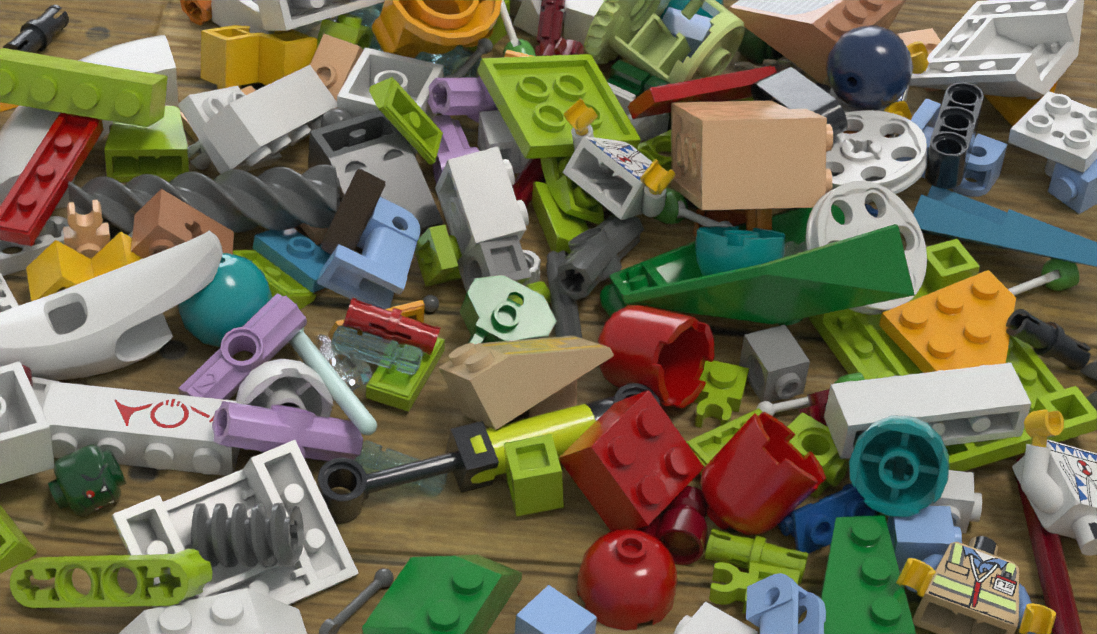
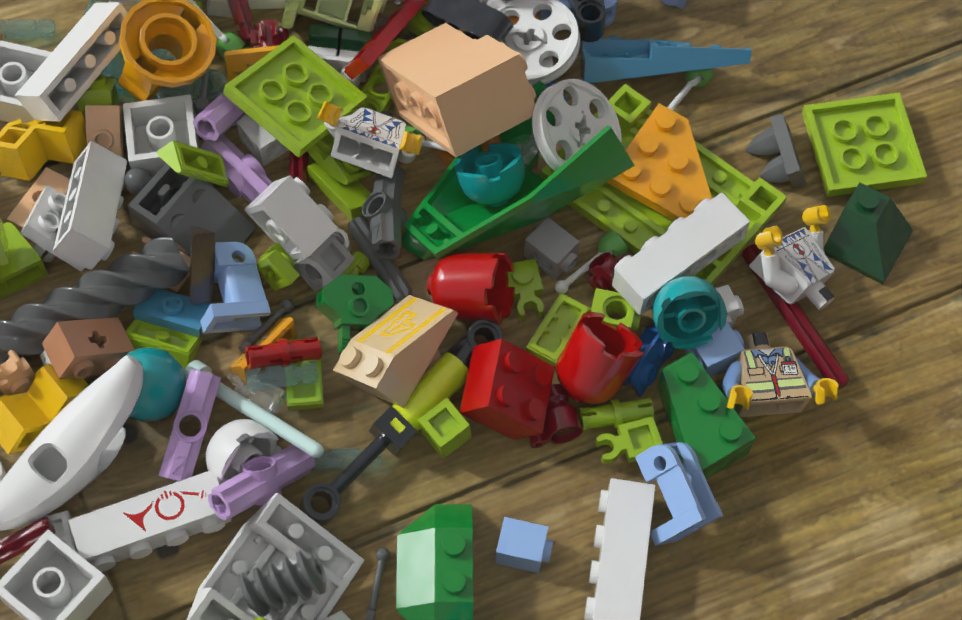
camera: 25 degrees left, 20 degrees up
dark green head [48,444,127,517] -> none
red cylinder [576,529,678,631] -> none
black pin [1006,309,1091,371] -> none

